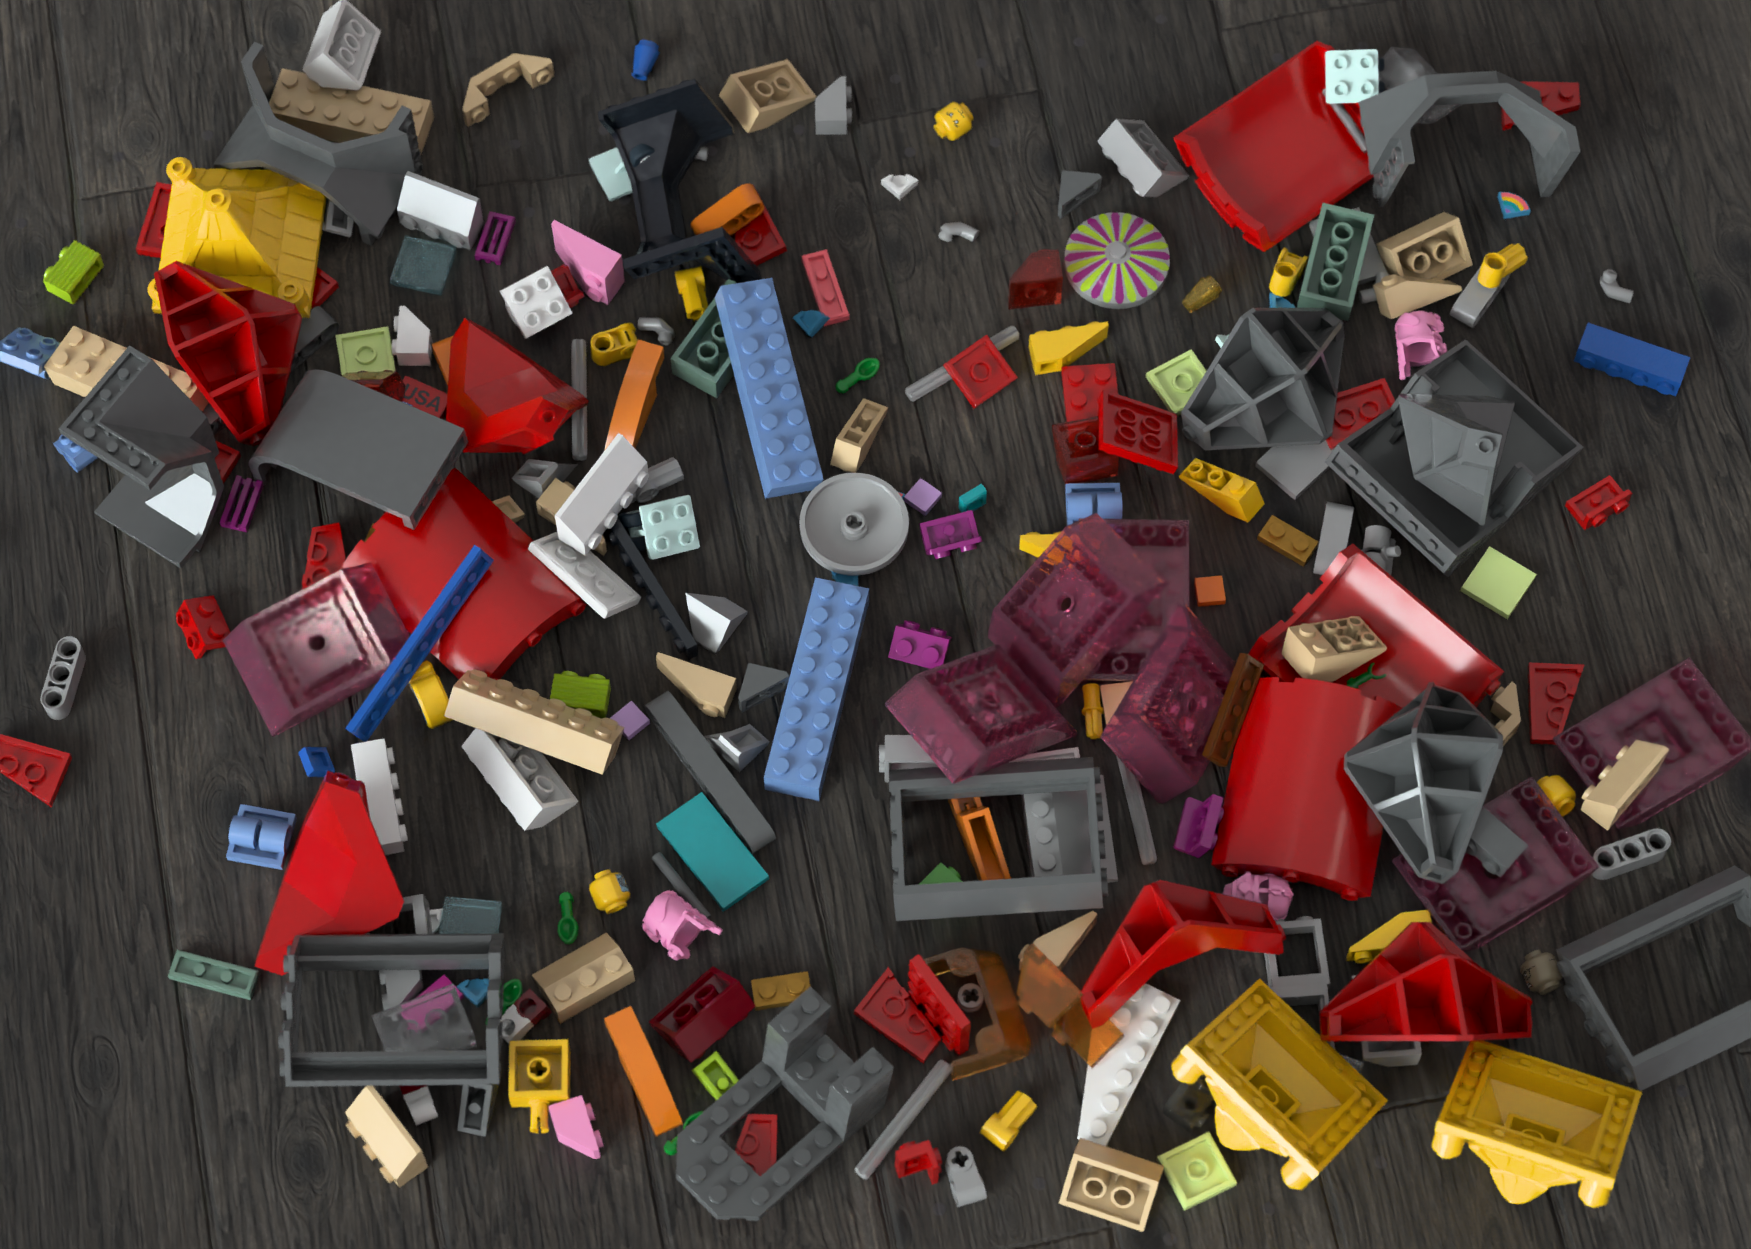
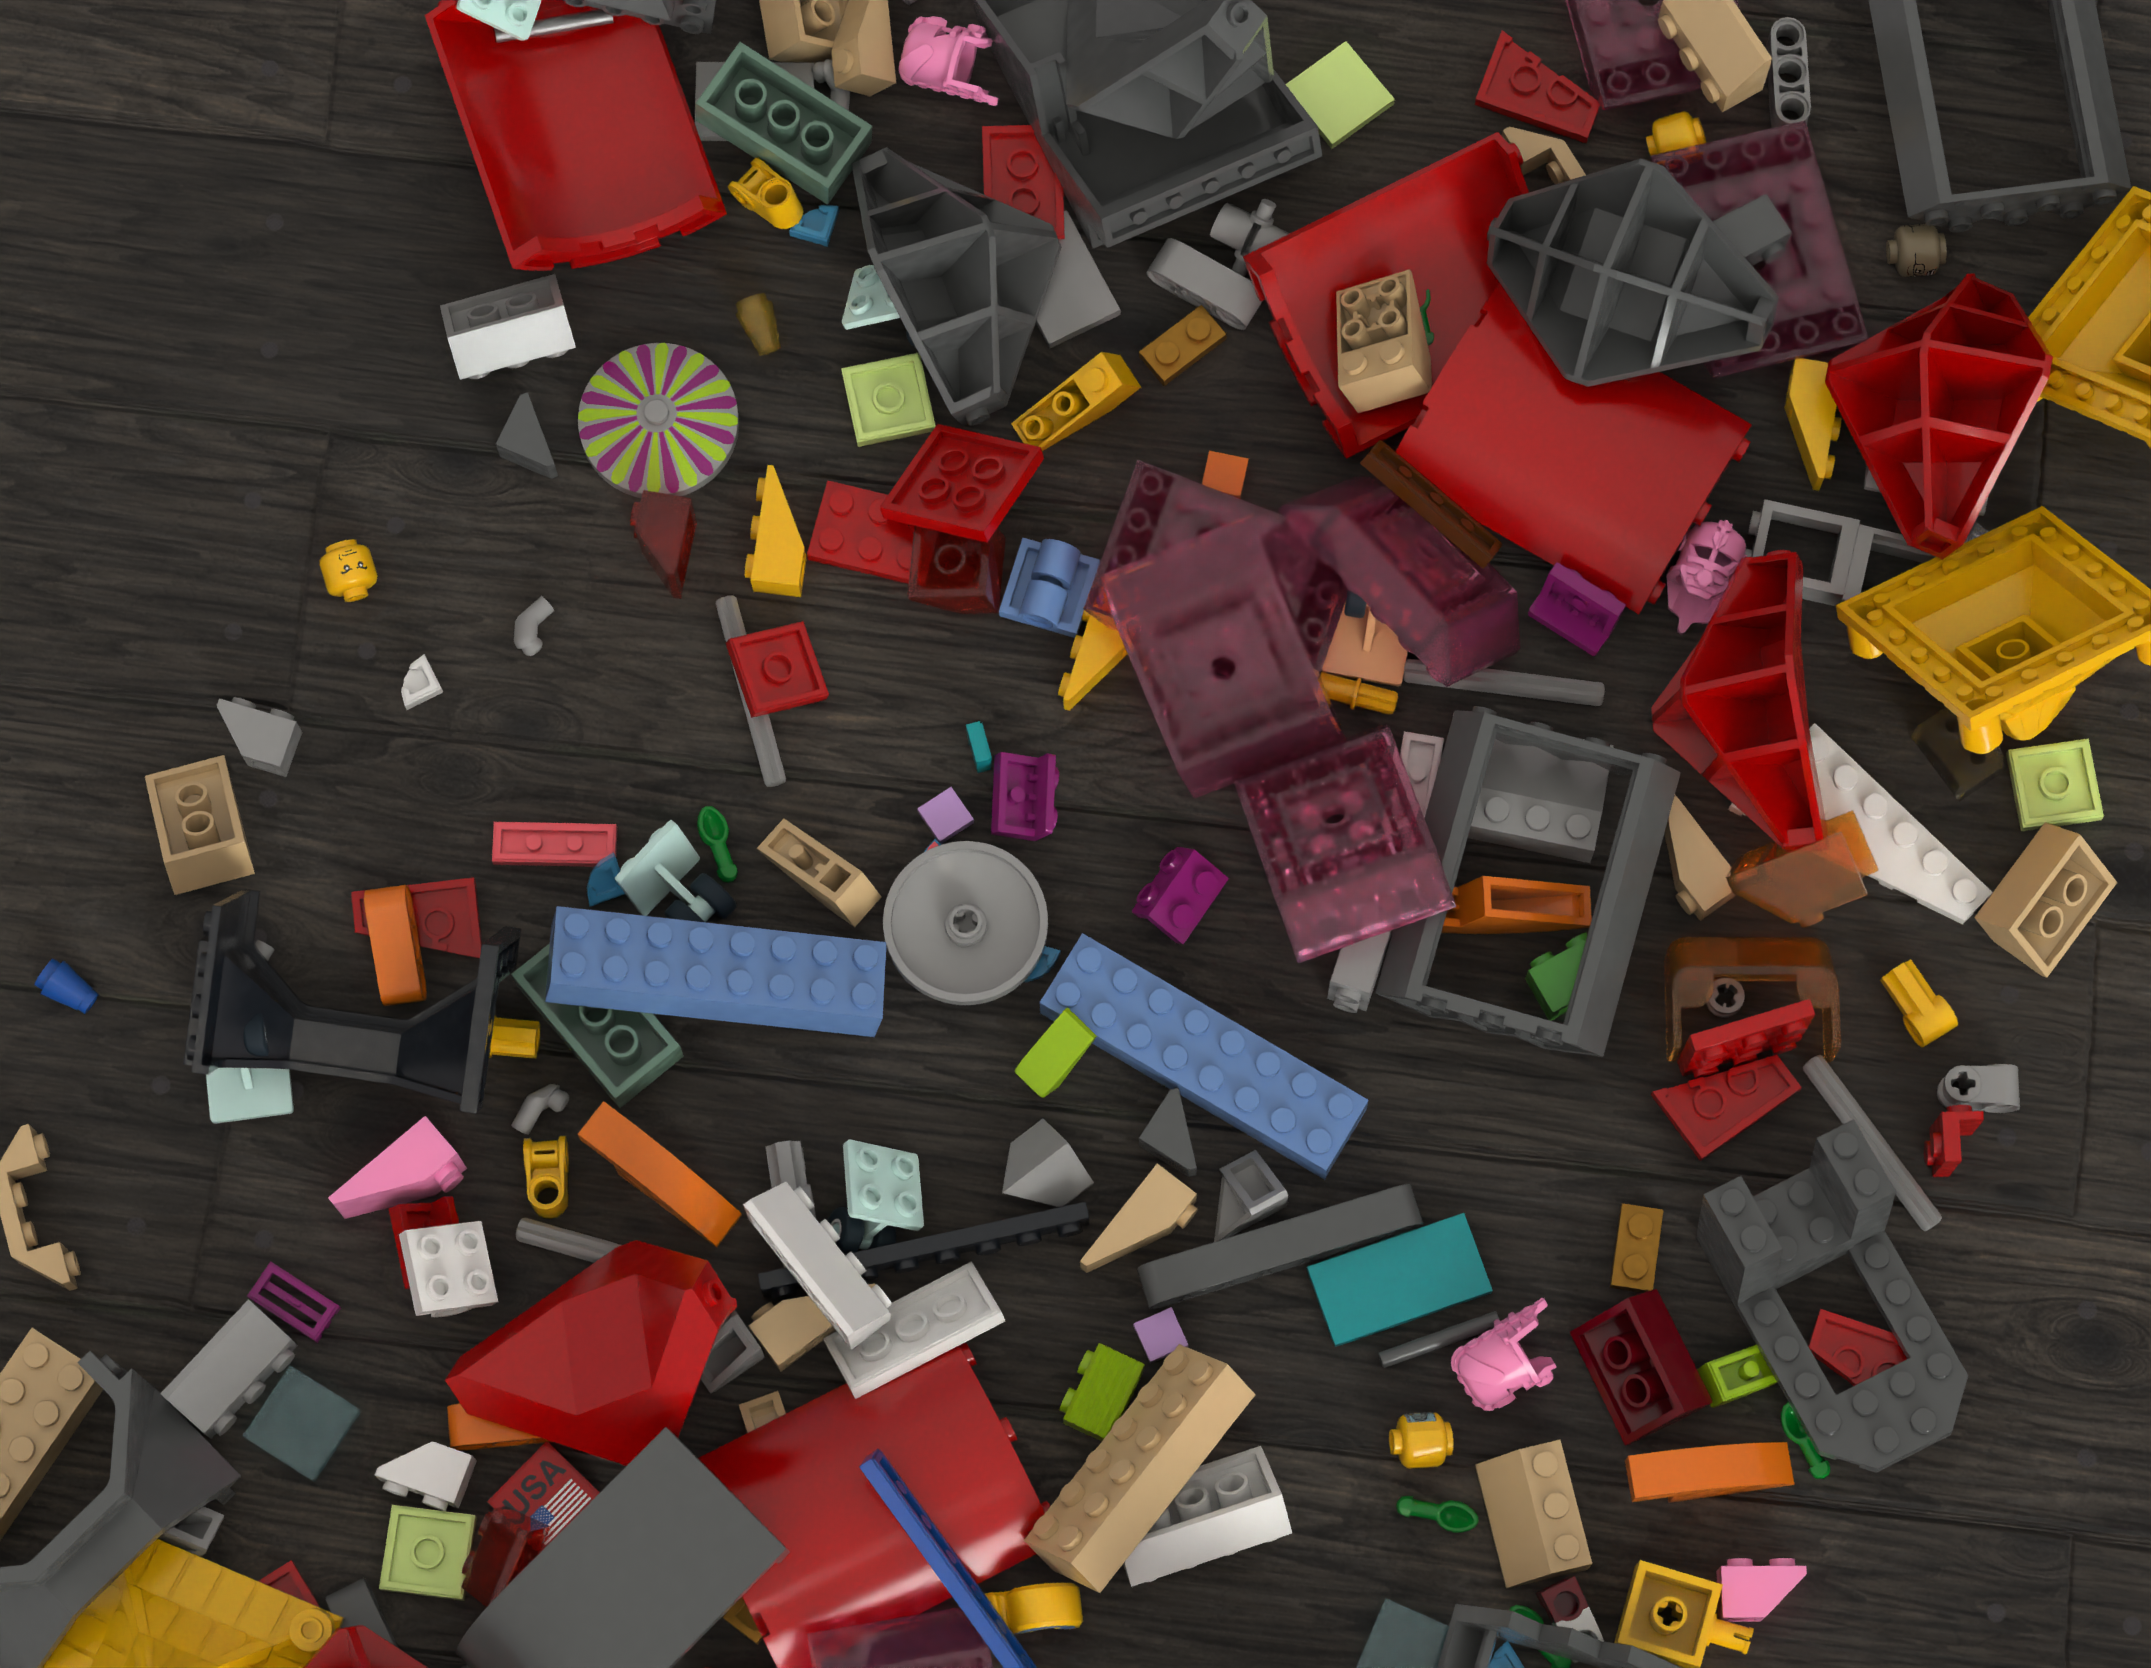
camera: 70 degrees left, 10 degrees up
none -> light aqua plate [615,820,737,922]
none -> lime slope [1015,1008,1097,1098]

